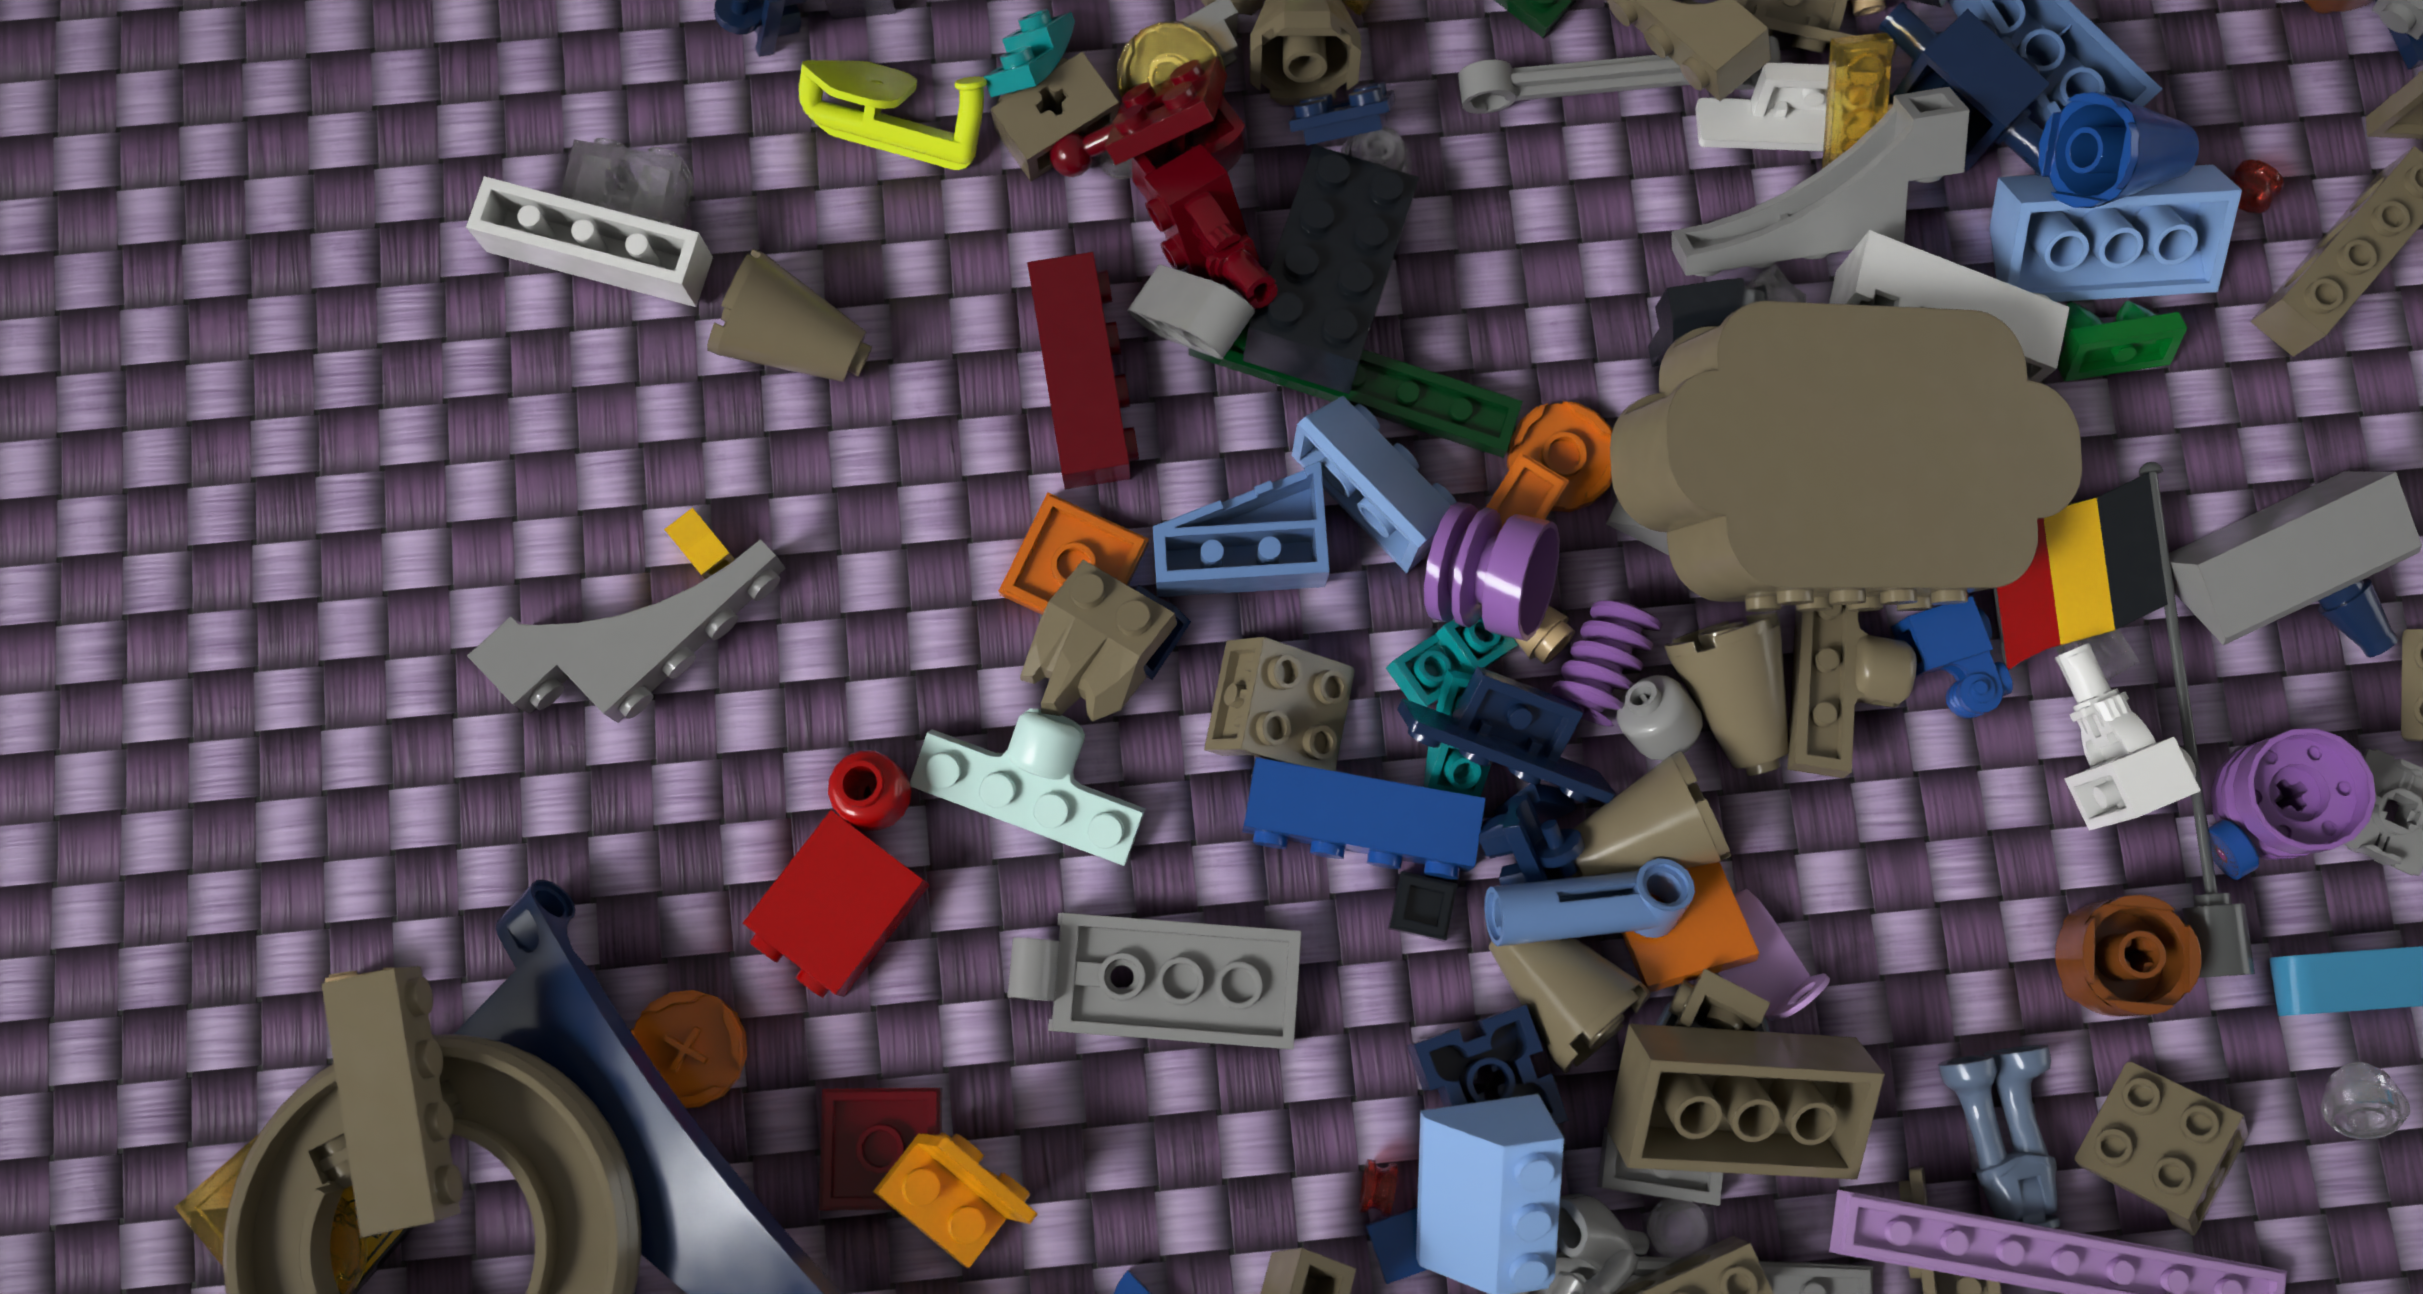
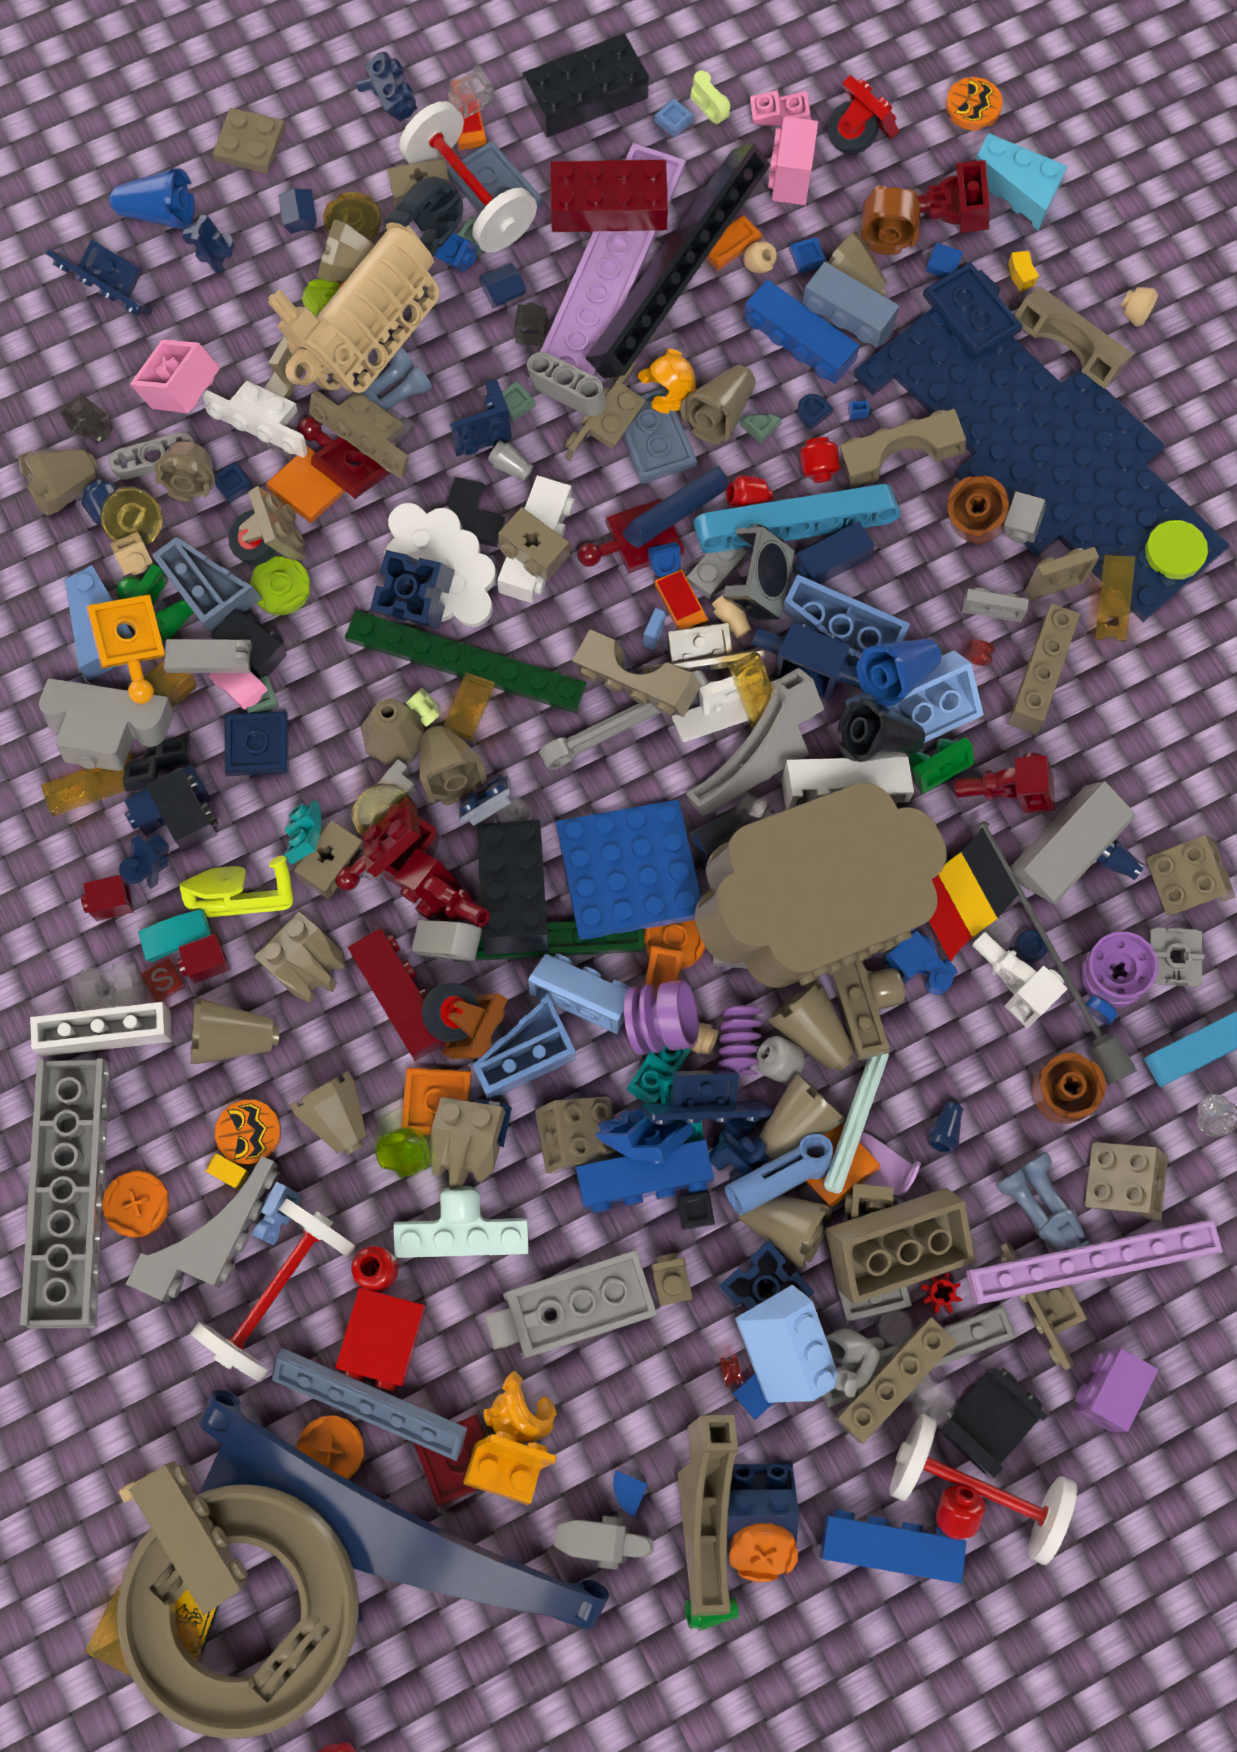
camera: 20 degrees left, 5 degrees down
none -> light grey tile [20,1059,111,1329]
none -> dark red brick [81,875,134,921]
none -> orange tile [102,1170,170,1238]
none -> teal slope [138,909,211,962]
none -> clear red tile [140,958,186,1003]
none -> dark red brick [177,934,231,984]
none -> white piece [191,1198,355,1382]
none -> tile [215,1100,282,1166]
none -> medium blue plate [253,1182,302,1245]
none -> dark tan plate [254,912,345,1003]
none -> sand blue tile [272,1348,468,1461]
none -> dark tan cone [290,1070,367,1155]
none -> clear neon green hair [375,1127,431,1177]
none -> plate [422,983,508,1060]
none -> light orange helmet [483,1370,557,1444]
none -> blue plate [556,799,701,940]
none -> blue plate [595,1109,693,1164]
none -> dark tan bracket [651,1253,693,1307]
none -> light aqua axle [824,1053,889,1194]
none -> black cone [838,698,925,762]
none -> red gear [920,1273,962,1315]
none -> dark blue cone [927,1102,964,1153]
none -> dark red brick [955,753,1056,813]
none -> light grey plate [961,588,1029,623]
none -> dark blue tile [1014,929,1048,963]

